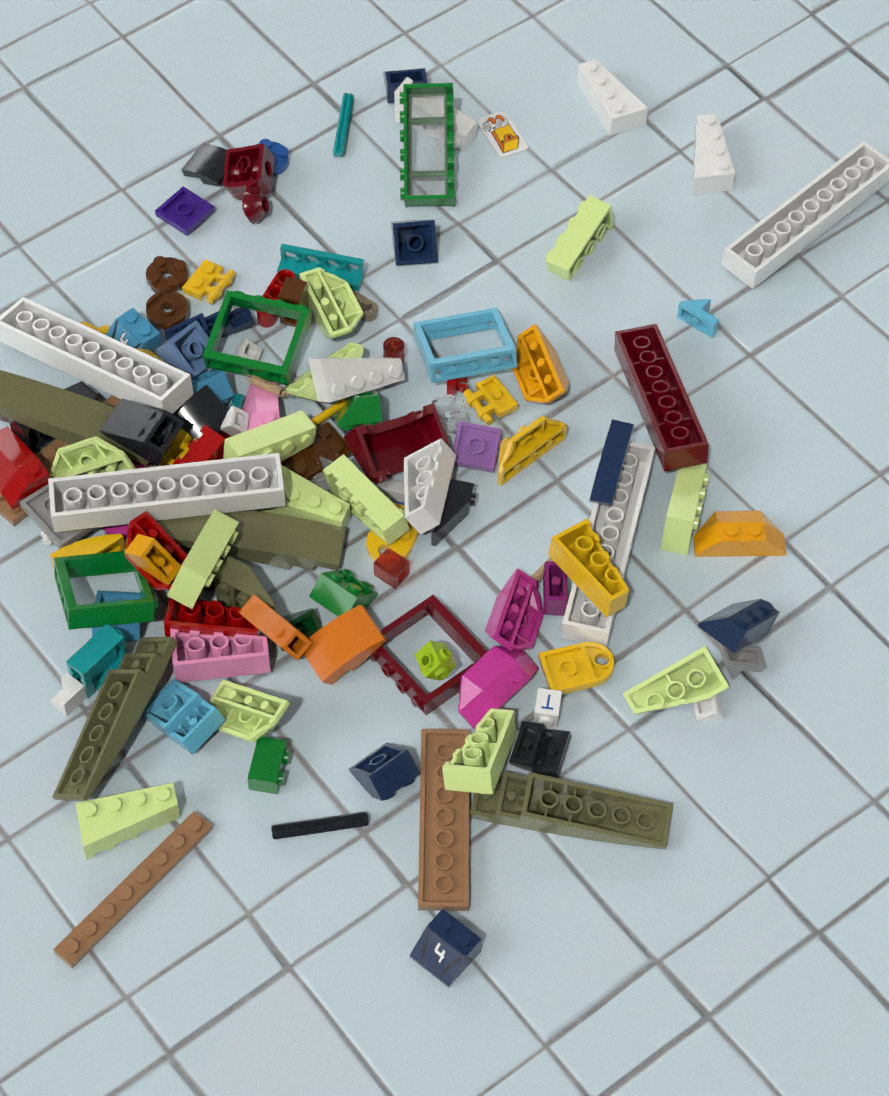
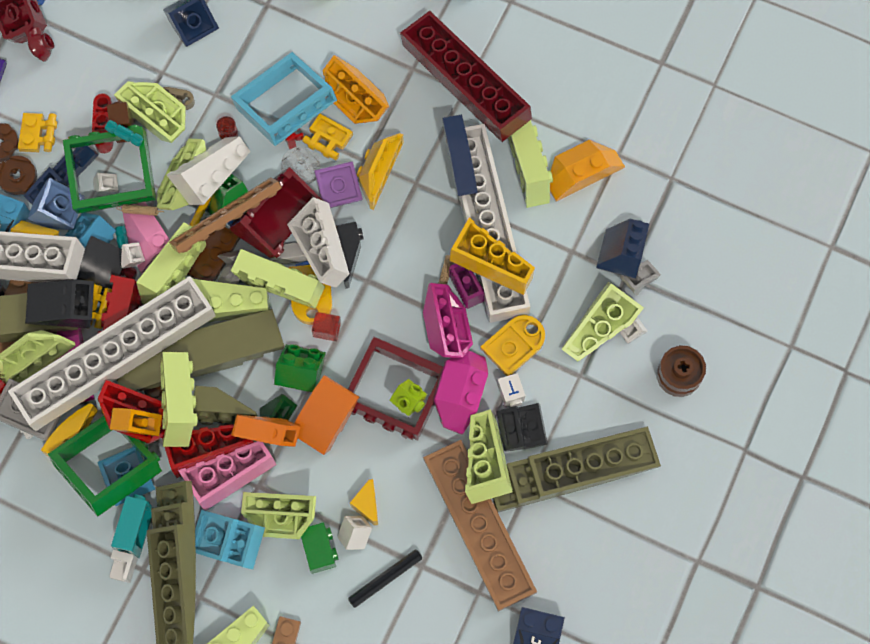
camera: 25 degrees left, 15 degrees up
teal fence [277,244,364,292] -> none
dark blue slope [349,743,420,801] -> none
none -> teal axle [105,120,143,147]
none -> medium nougat plate [169,177,282,253]
none -> white panel [337,516,372,550]
none -> yellow slope [350,479,378,525]
none -> reddish brown wheel [657,345,706,397]

